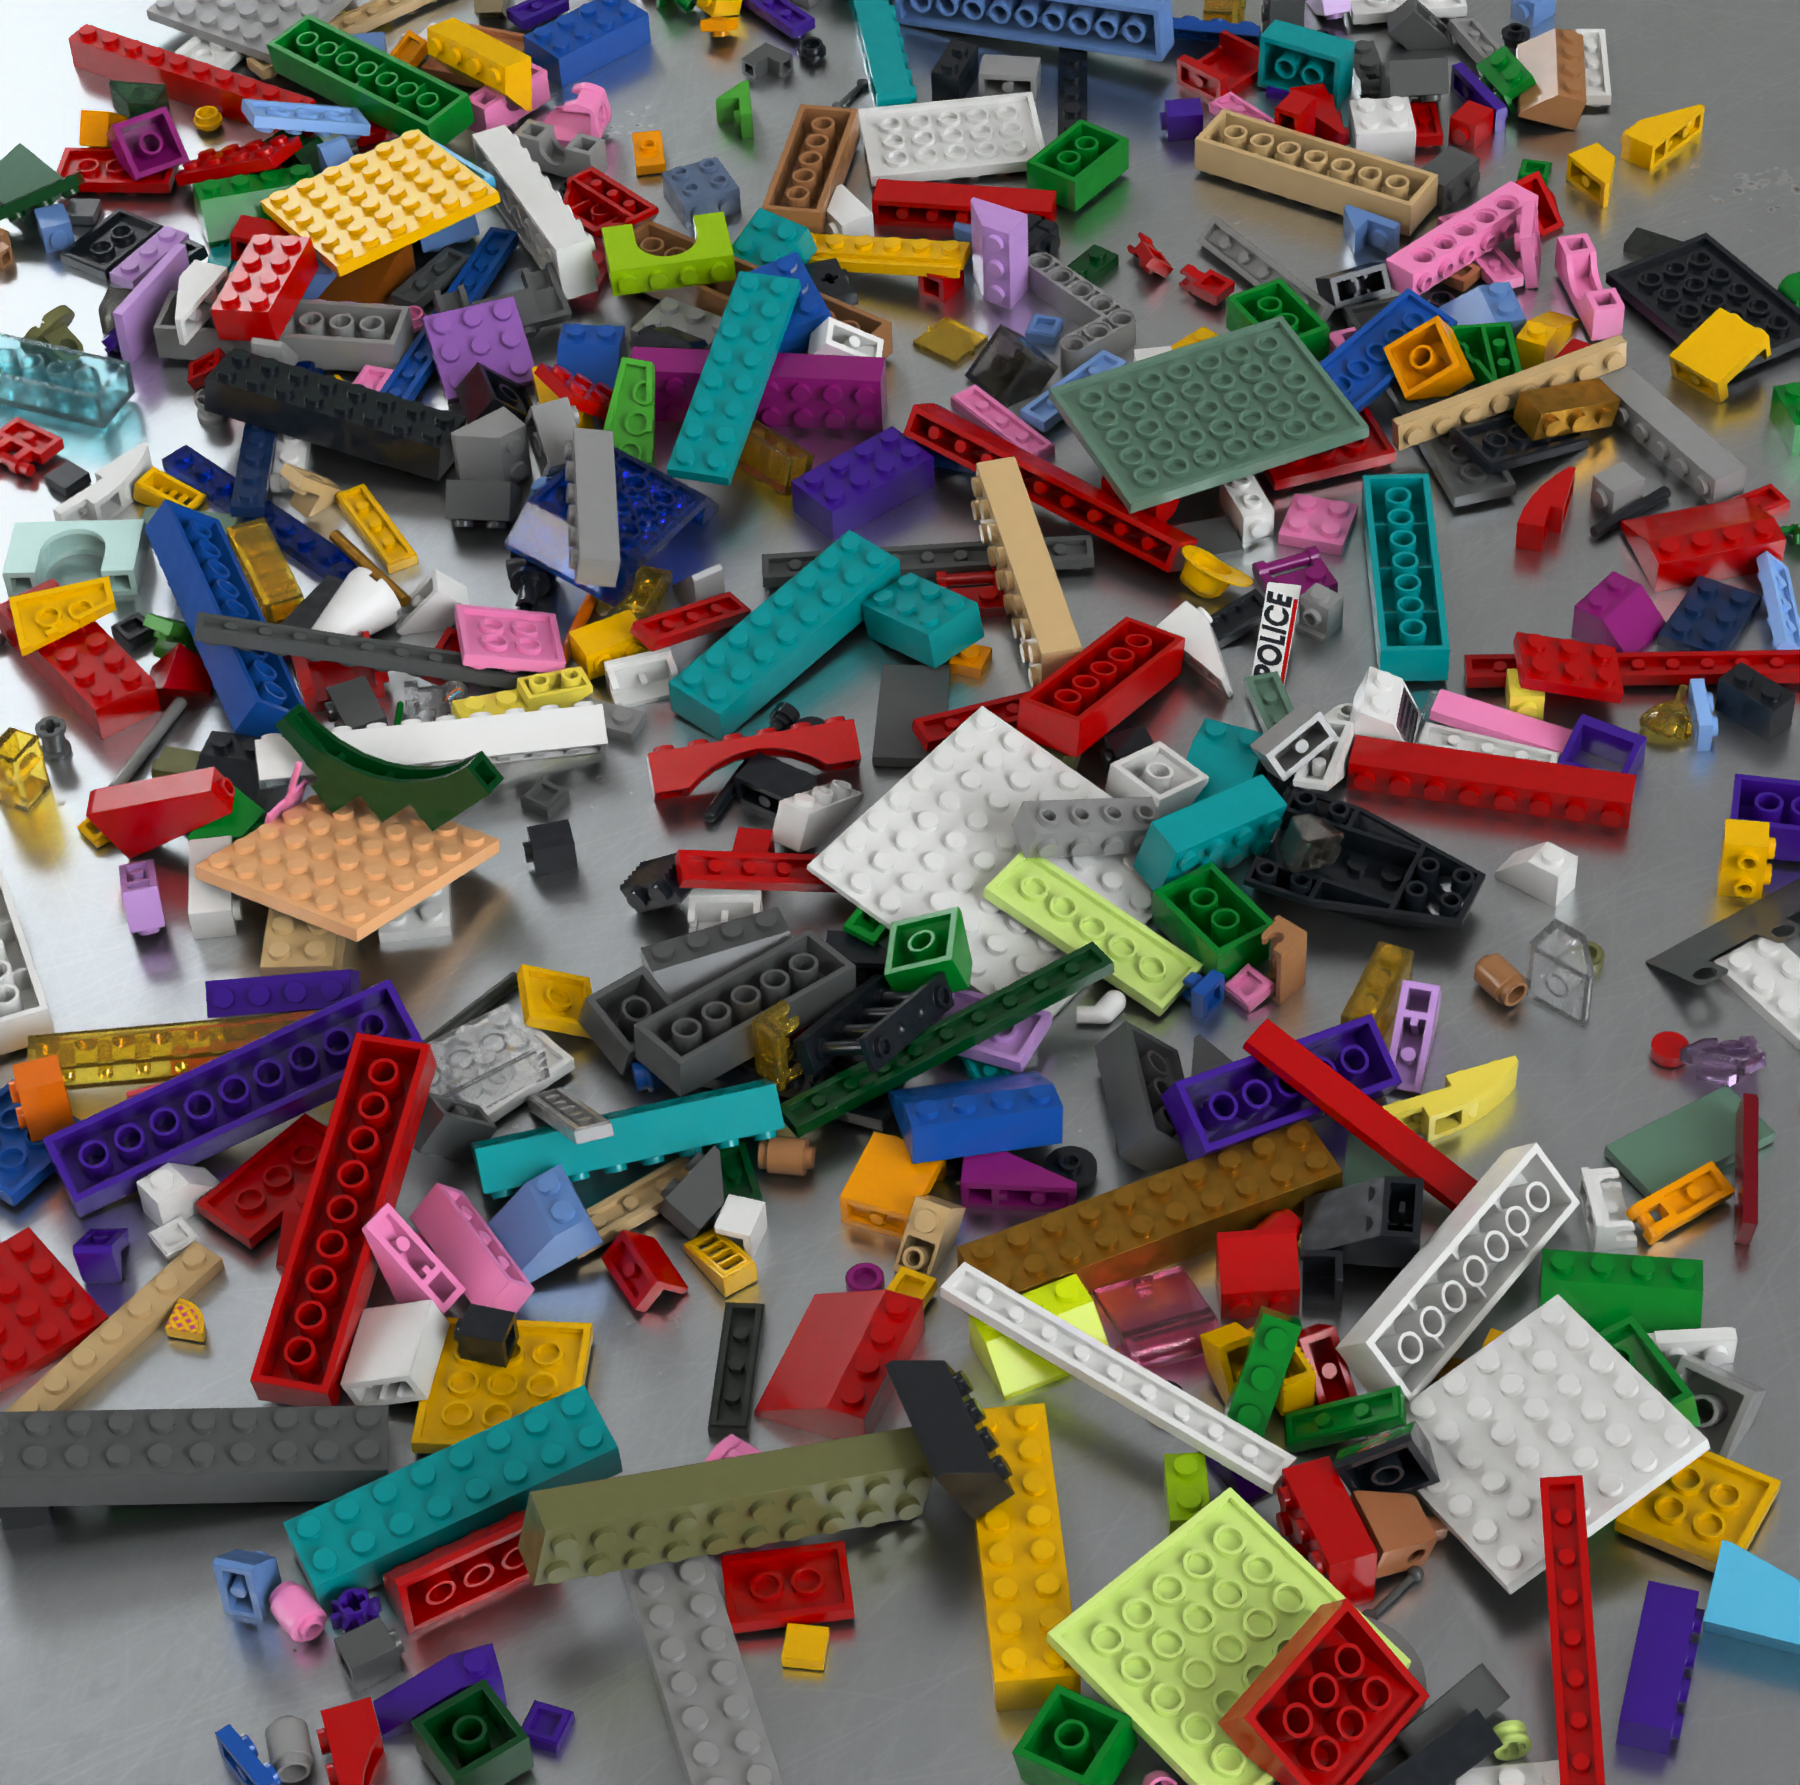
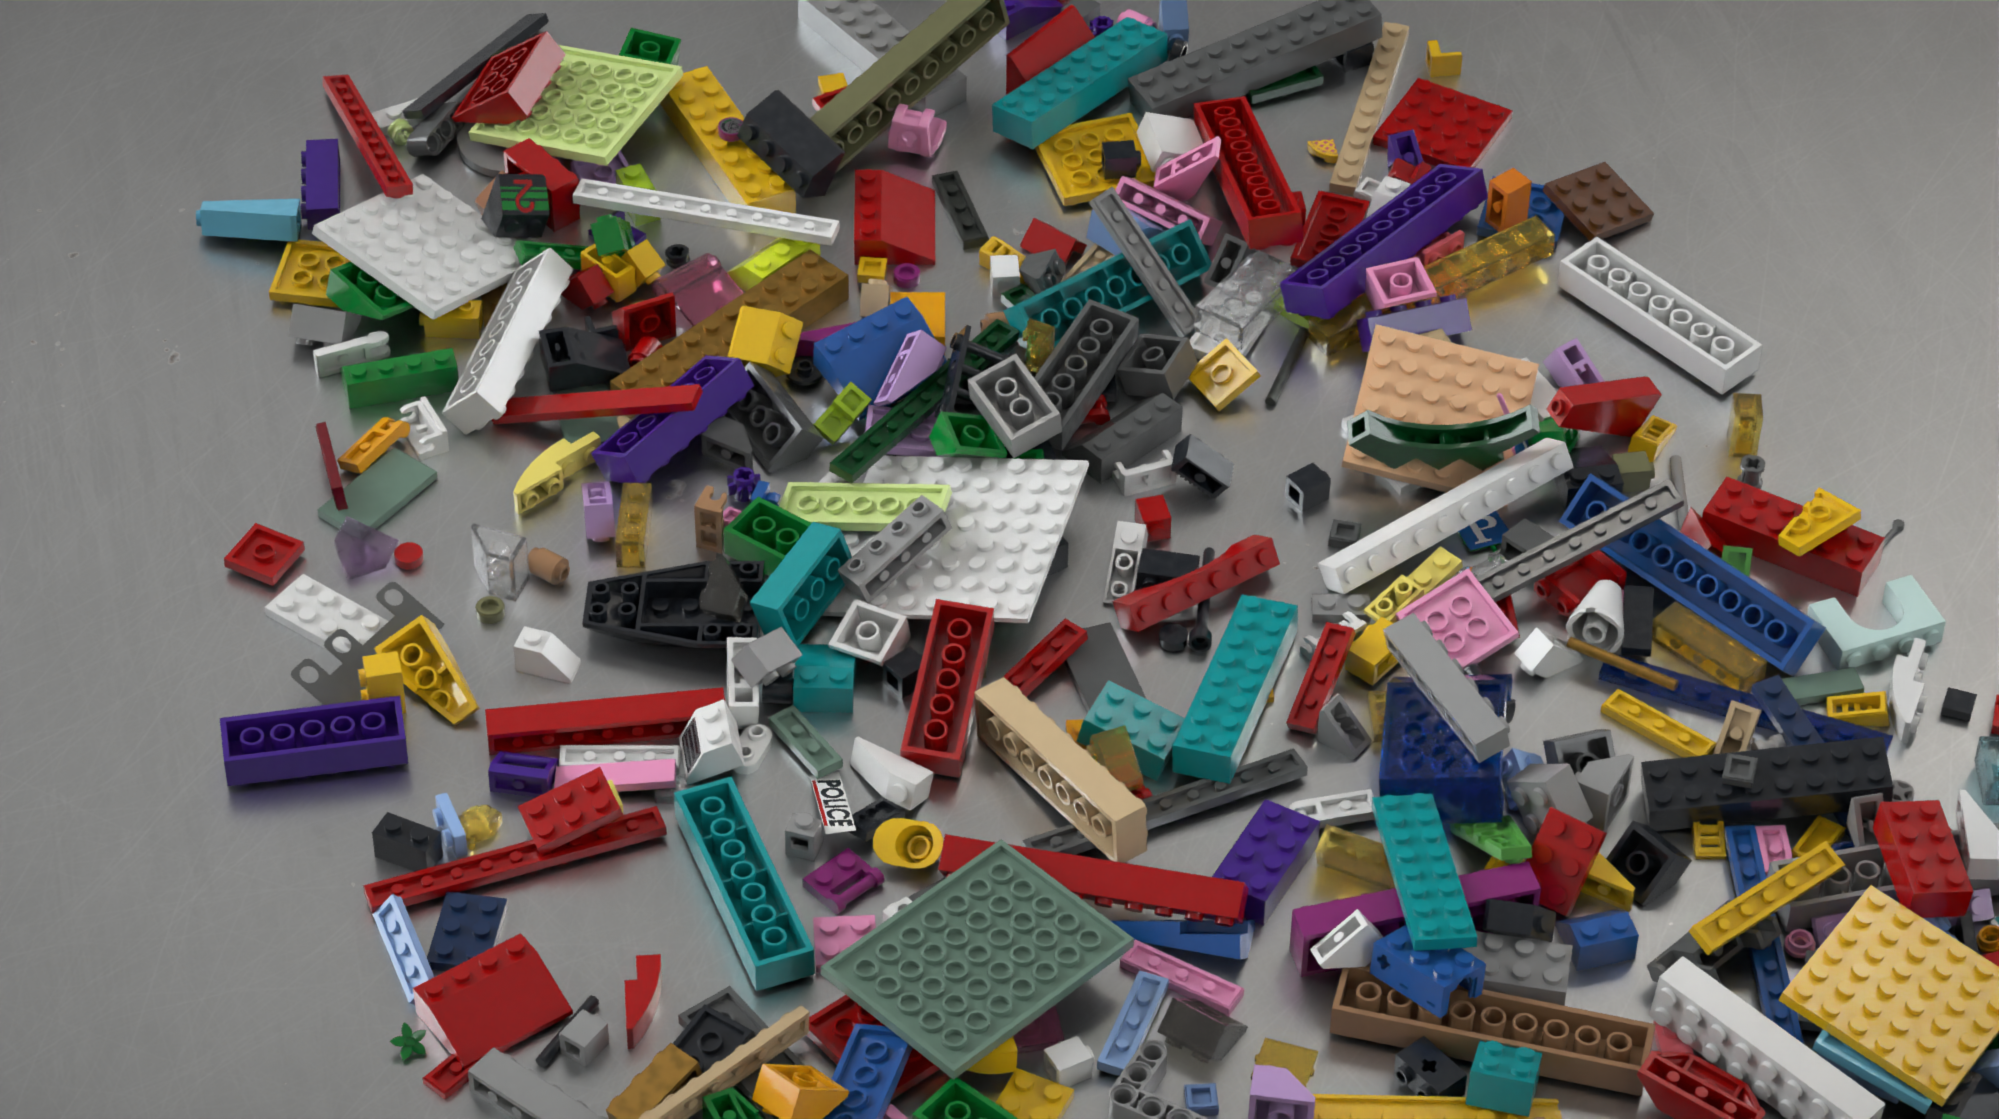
camera: 155 degrees right, 0 degrees up
black tile [111,612,157,652] -> none
medium lavender plate [423,296,535,405] -> none
lime arch [602,211,736,296] -> none
red plate [675,849,838,893] -> none
magenta slope [1571,571,1666,652] -> none
none -> yellow wedge [374,615,480,725]
none -> tile [718,117,743,142]
none -> yellow slope [727,306,804,377]
none -> dark purple gear [727,467,761,502]
none -> lime slope [813,382,872,445]
none -> lavender slope [874,330,947,407]
none -> light grey brick [967,354,1062,458]
none -> clear yellow brick [1086,725,1144,791]
none -> black tile [1169,38,1188,61]
none -> white plate [1289,789,1375,829]
none -> bright pink slope [1365,257,1437,310]
none -> red panel [1388,158,1431,185]
none -> yellow plate [1689,841,1845,955]
none -> dark grey tile [1722,753,1758,789]

